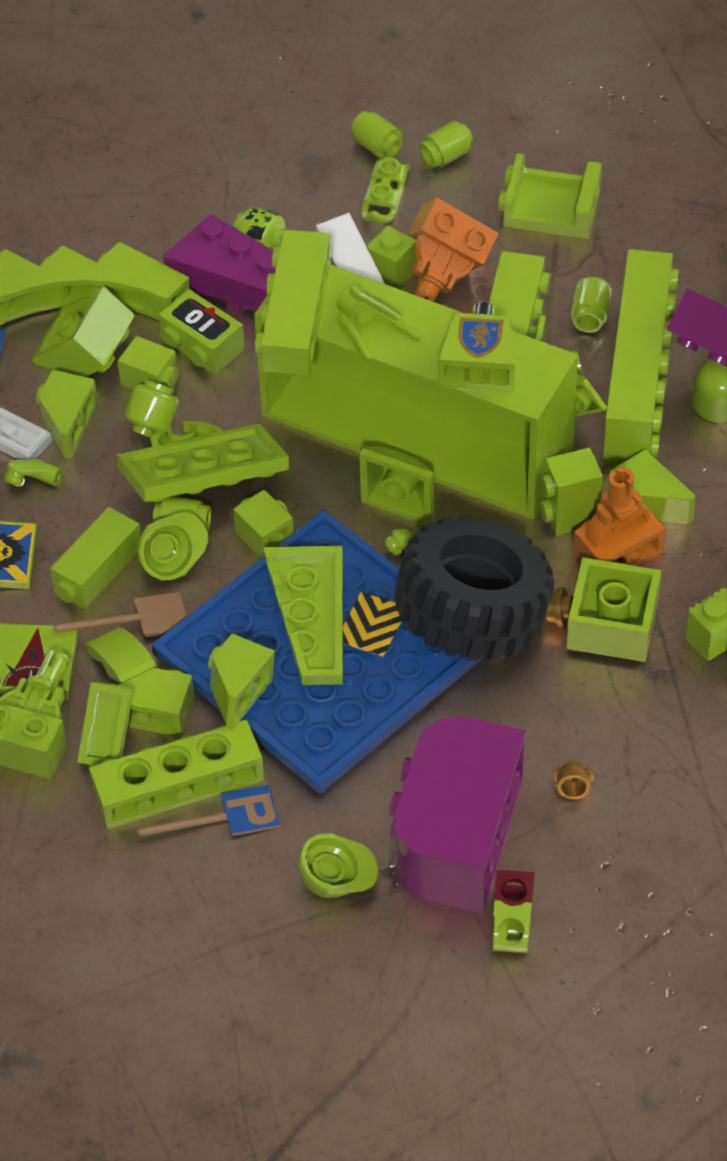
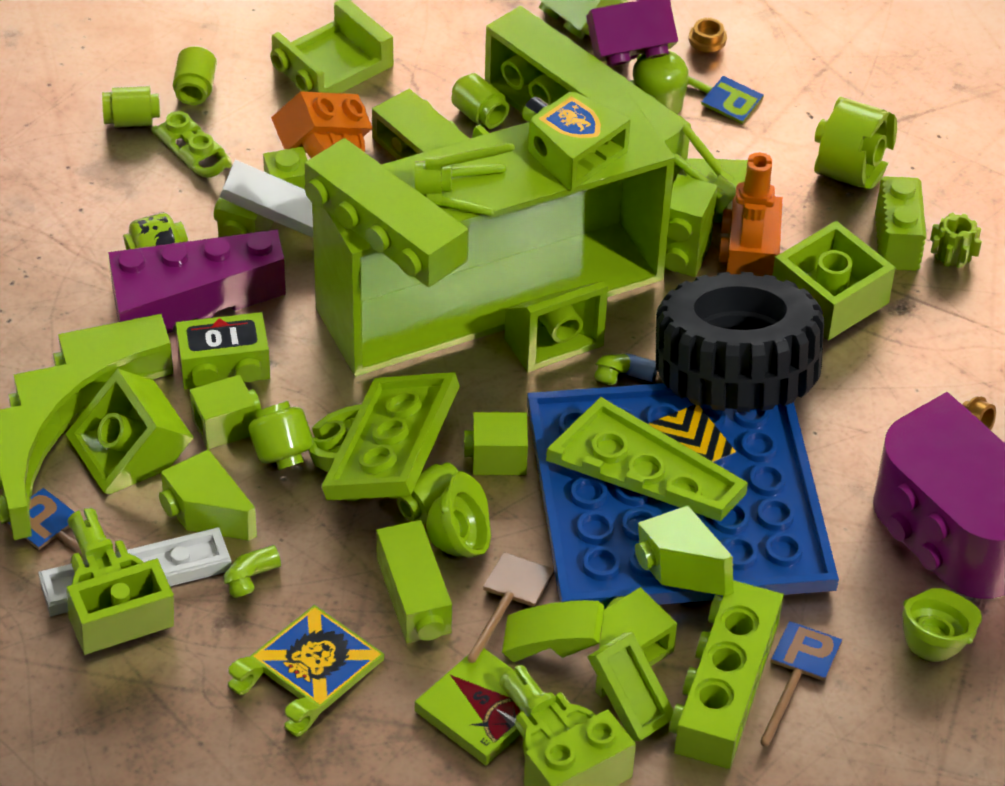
camera: 55 degrees left, 5 degrees down
none -> lime plant [674,125,736,215]

